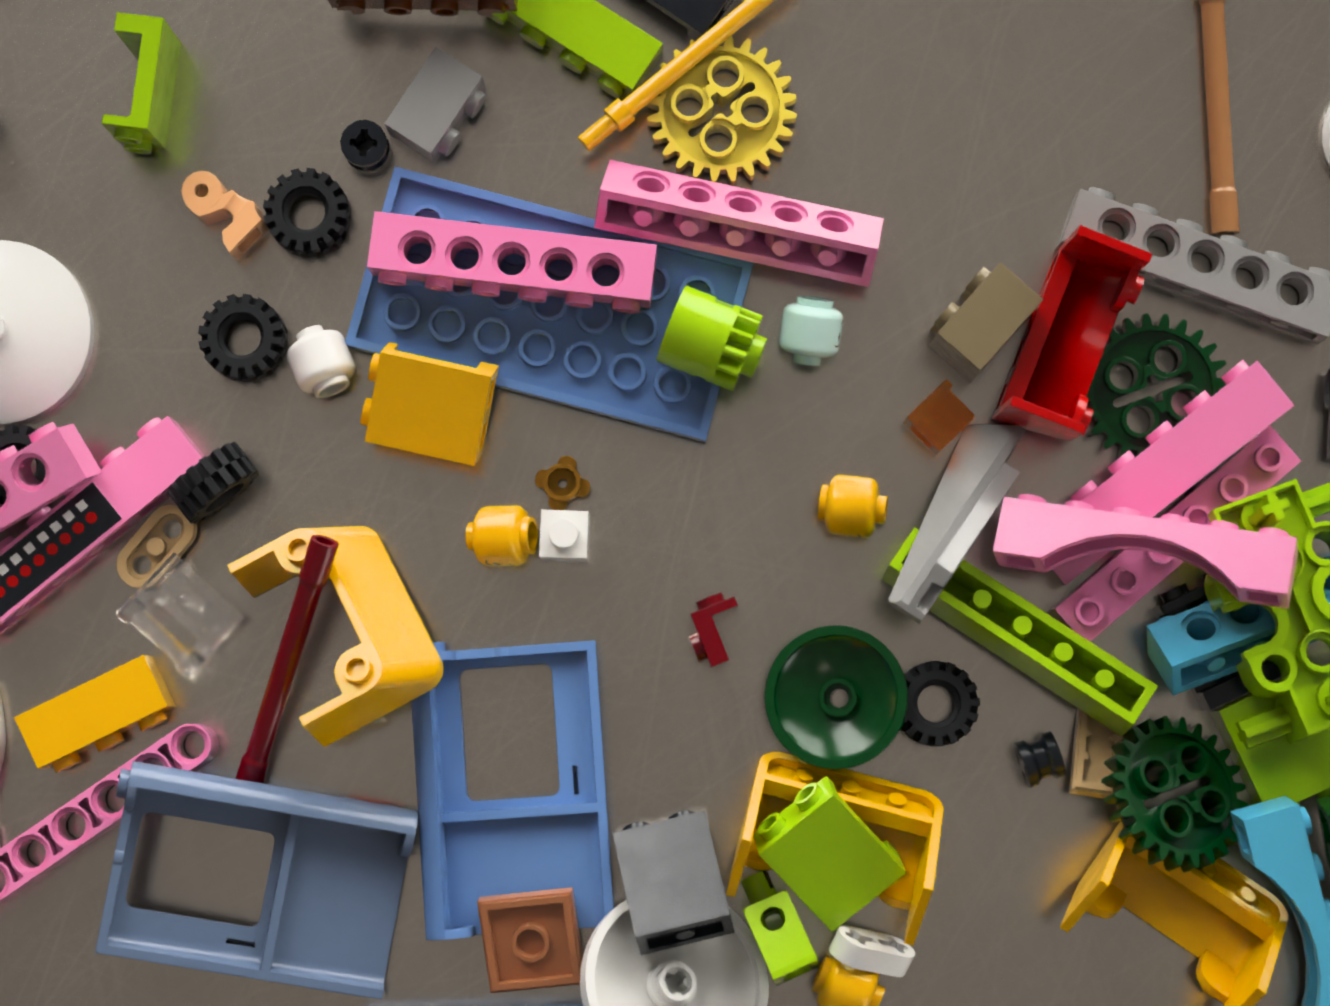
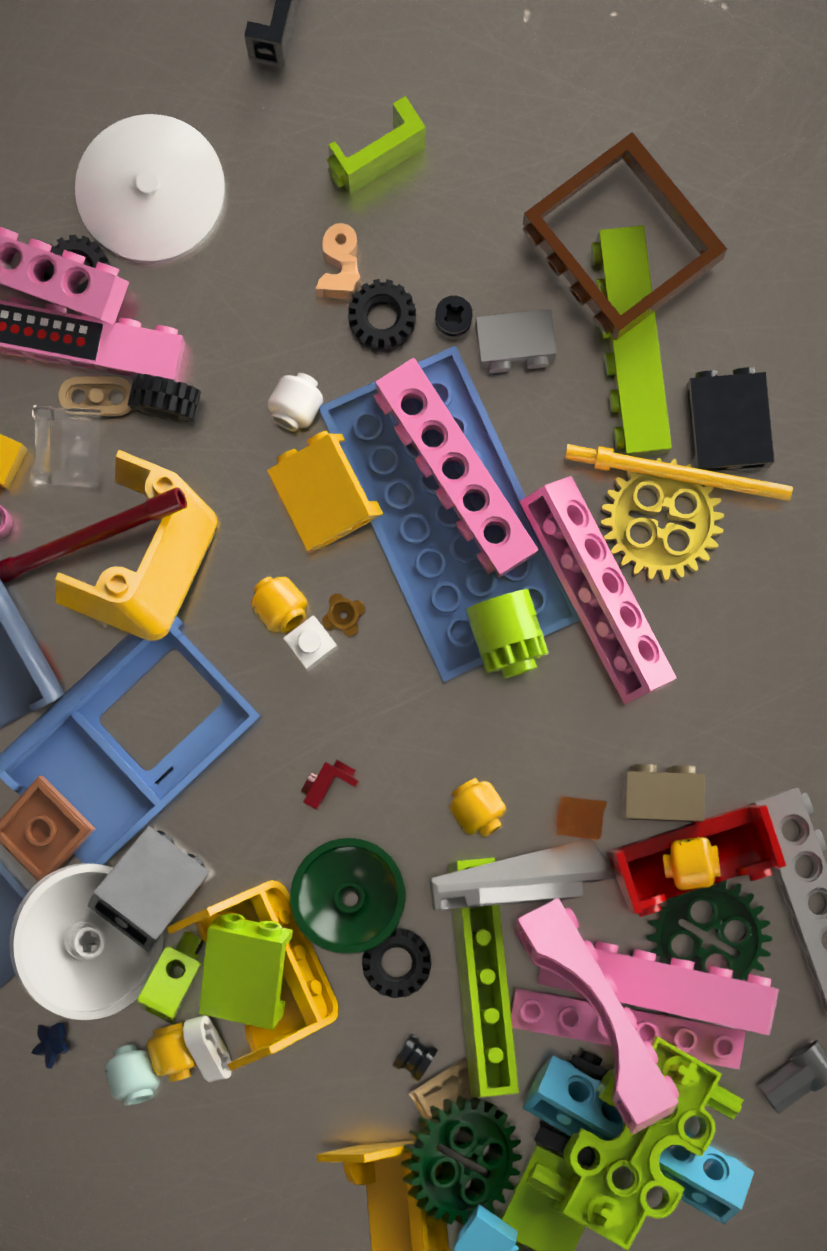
camera: 45 degrees right, 0 degrees up
black tyre [198,294,288,382] -> none
light aqua head [779,296,843,366] -> none
none -> yellow head [663,837,721,890]

